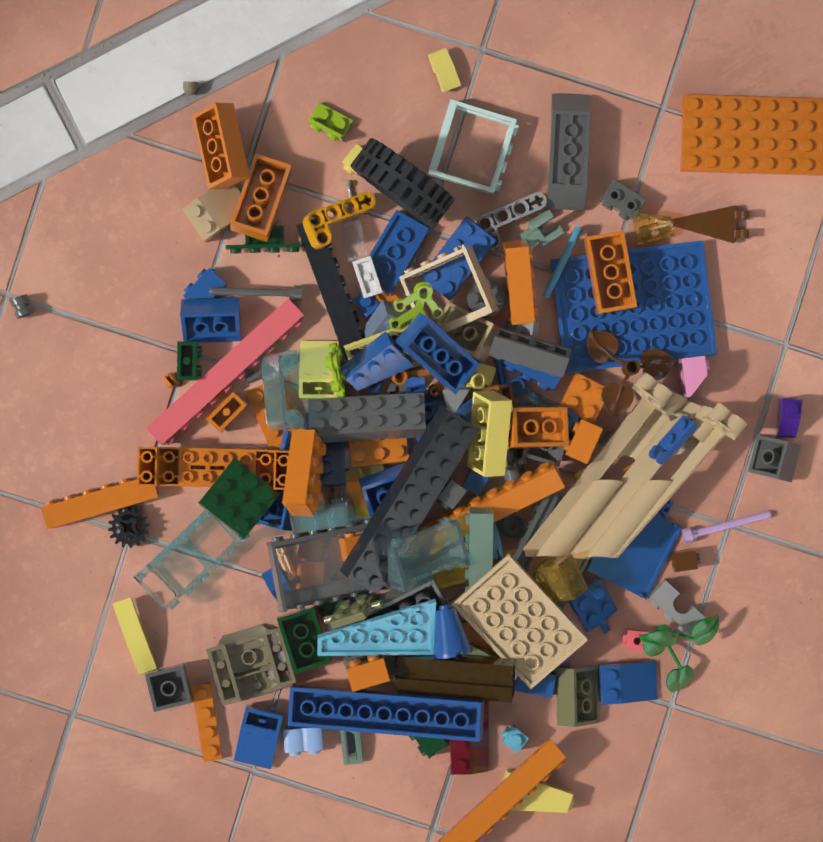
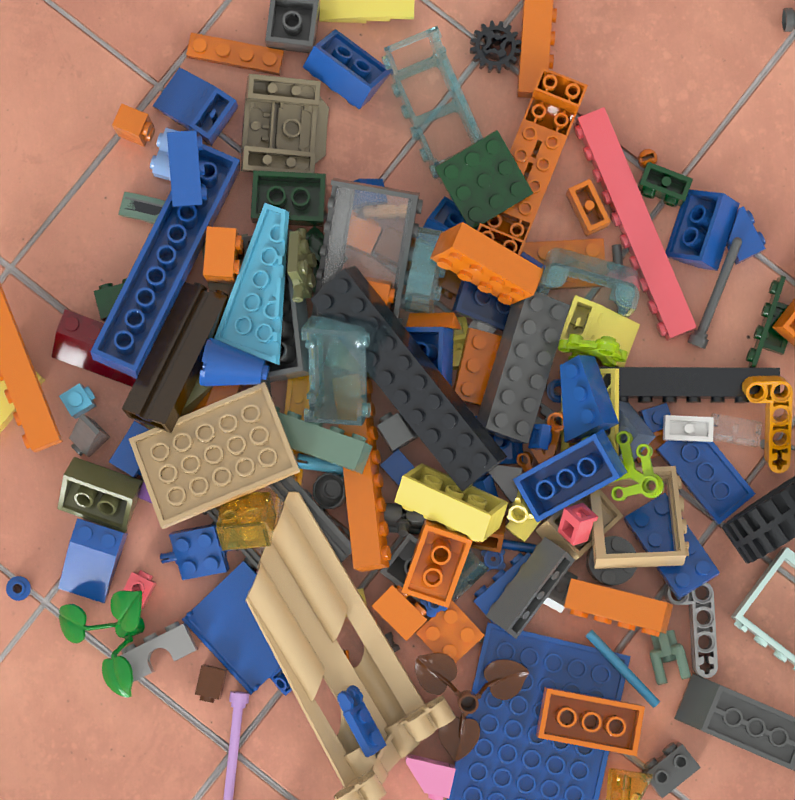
camera: 110 degrees right, 5 degrees down
none -> blue plate [6,576,31,601]
none -> dark grey slope [69,414,110,457]
none -> orange brick [112,103,155,147]
none -> blue wedge [167,130,207,207]
none -> blue slope [303,29,392,110]
none -> coral brick [558,503,598,546]

